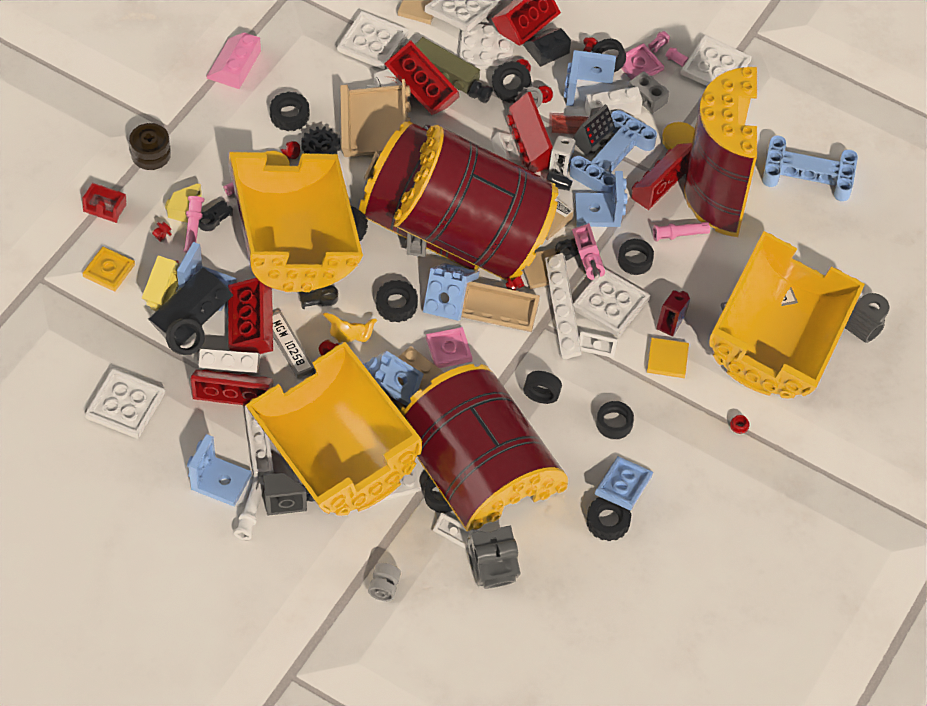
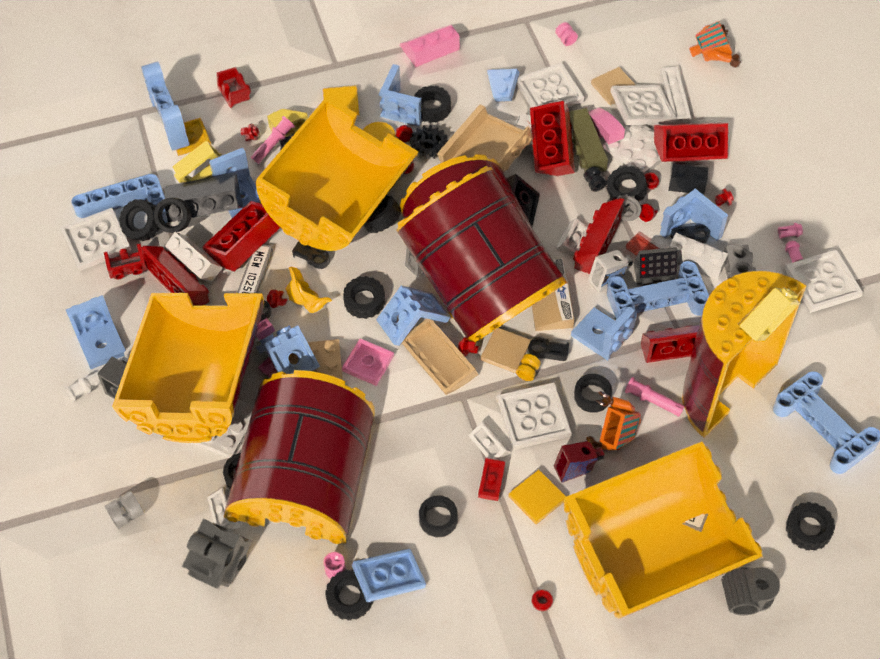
camera: 45 degrees right, 0 degrees up
dark brown wheel [129,123,171,170] -> none
black tyre [523,371,562,404] -> none
white plate [545,253,582,360] -> none
black cone [546,170,573,191] -> none
bright pink plate [572,223,605,280] -> none
black tyre [592,38,626,72] -> none
bright pink tile [616,43,664,80] -> none
none -> light blue beam [71,174,168,223]
none -> red window [104,244,147,280]
none -> black tyre [119,199,159,241]
none -> light blue beam [141,61,189,151]
none -> yellow tile [323,86,359,115]
none -> bright pink wheel [323,552,346,579]
none -> light blue bracket [379,64,422,127]
none -> red plate [478,458,505,501]
none -> light blue wing [487,69,519,102]
none -> yellow wheel [516,354,541,381]
none -> orange torso [586,391,641,450]
none -> bright pink slope [589,108,625,144]
none -> black piece [670,224,710,244]
none -> light yellow window [740,288,800,341]
none -> black tyre [785,502,835,551]

